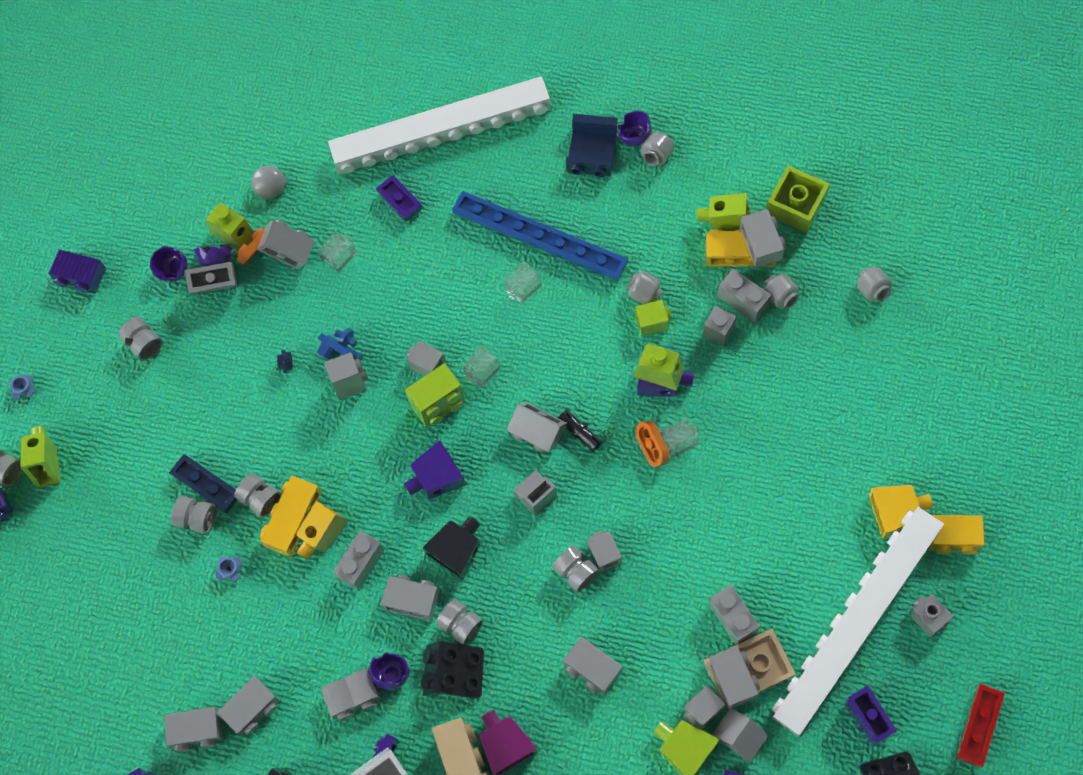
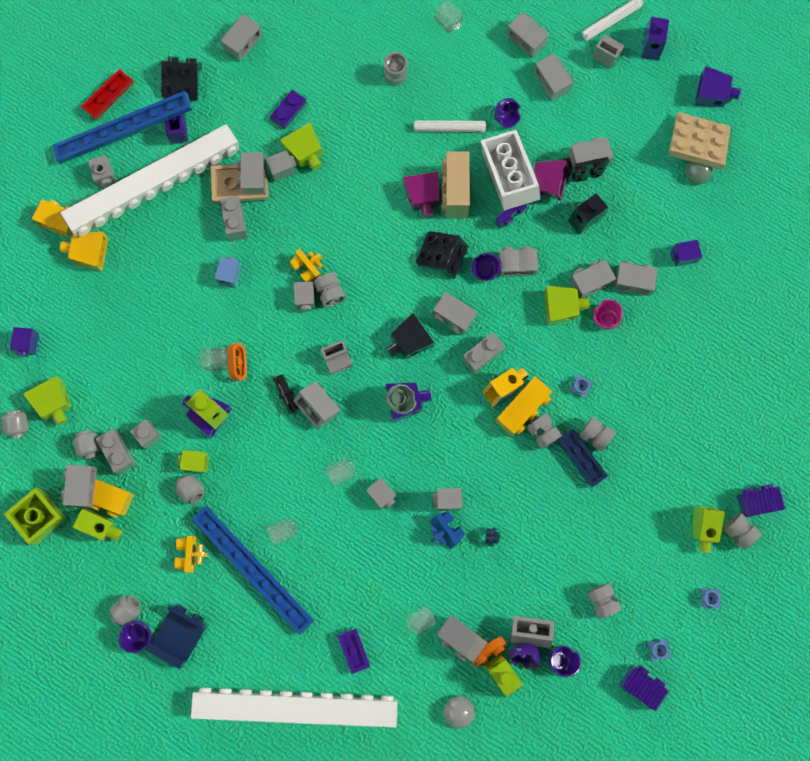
camera: 170 degrees left, 10 degrees up
lime brick [405,363,466,428] -> none
light grey wheel [436,599,484,645] -> none
light grey brick [563,636,623,696] -> none
light grey piece [712,709,768,762] -> none
none -> dark purple brick [10,327,39,357]
none -> lime torso [23,376,71,426]
none -> blue plate [53,91,192,164]
none -> yellow hips [174,536,208,573]
none -> medium blue brick [215,257,241,288]
none -> yellow hips [290,248,323,282]
none -> sand green hair [386,384,417,414]
none -> lime torso [544,286,590,326]
none -> dark pink hair [593,299,623,330]
none -> medium blue plate [648,639,670,661]

